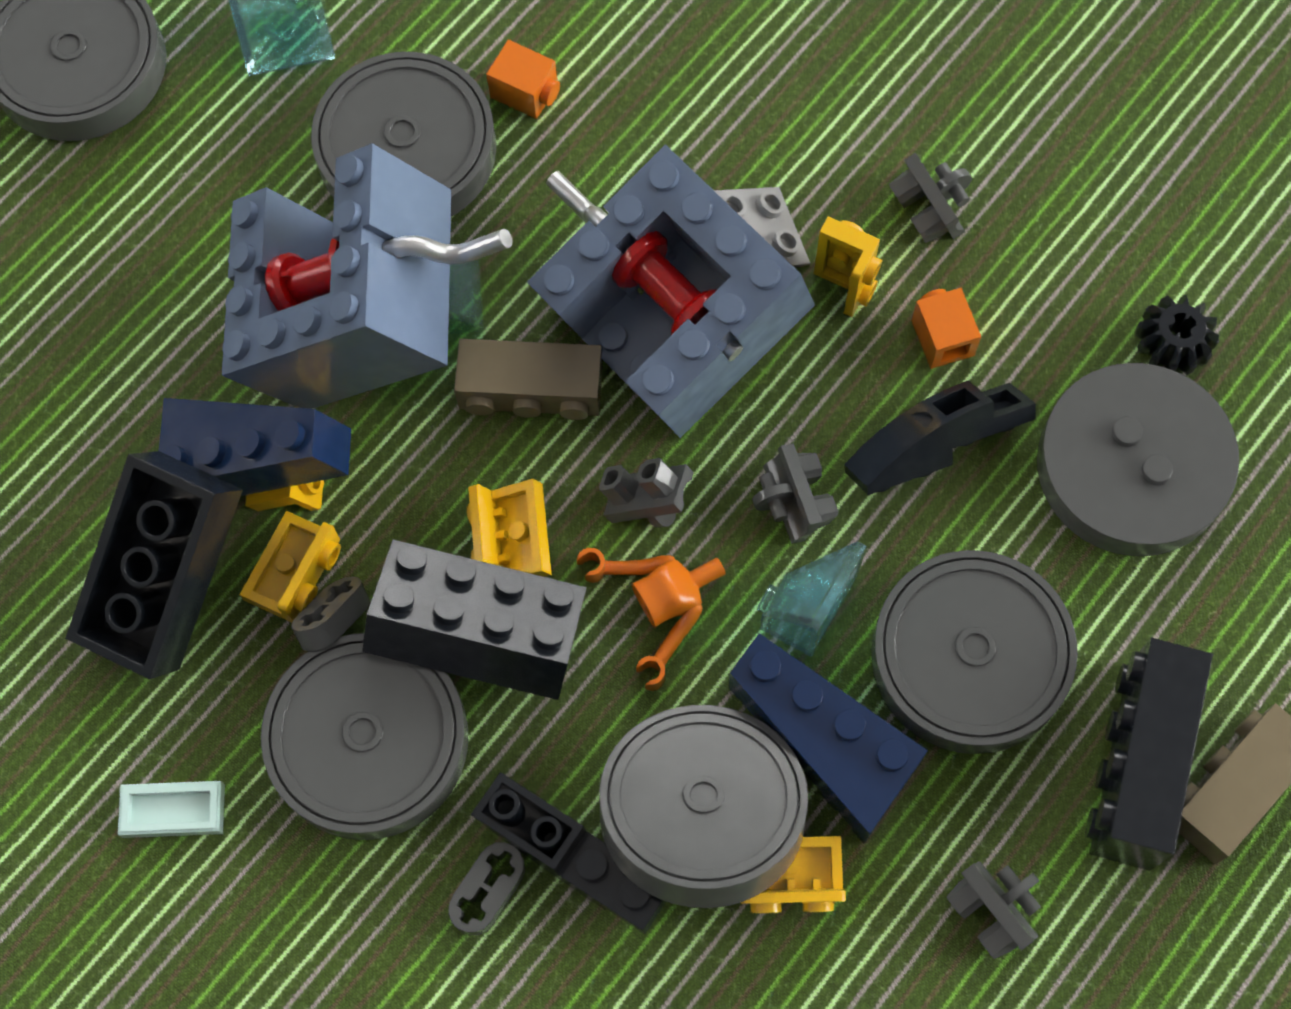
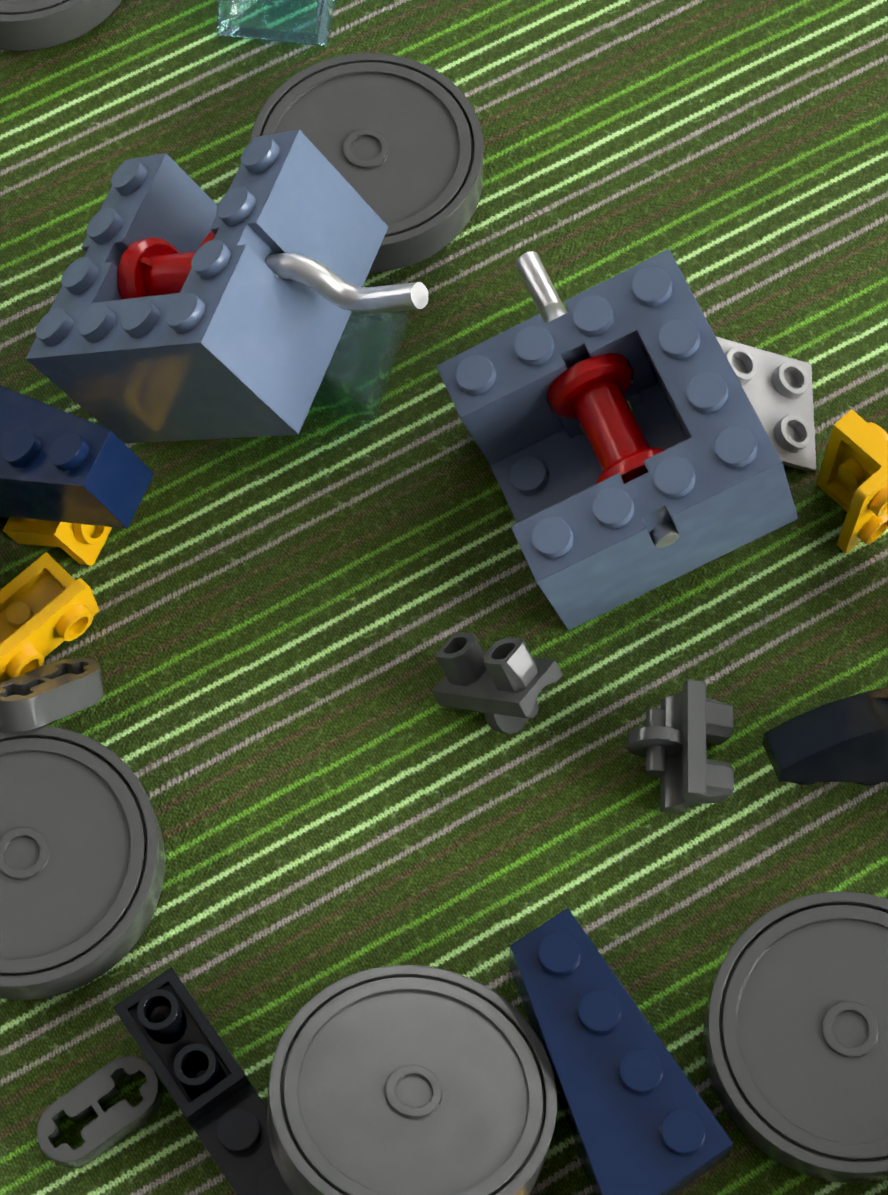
camera: 20 degrees right, 5 degrees down
brick [362,539,587,700] -> none
dark tan brick [454,339,603,420] -> none
yellow bracket [467,479,552,577] -> none
orange brick [486,39,560,119] -> none
orange piece [577,548,726,691] -> none
clear light blue slope [757,541,867,657] -> none

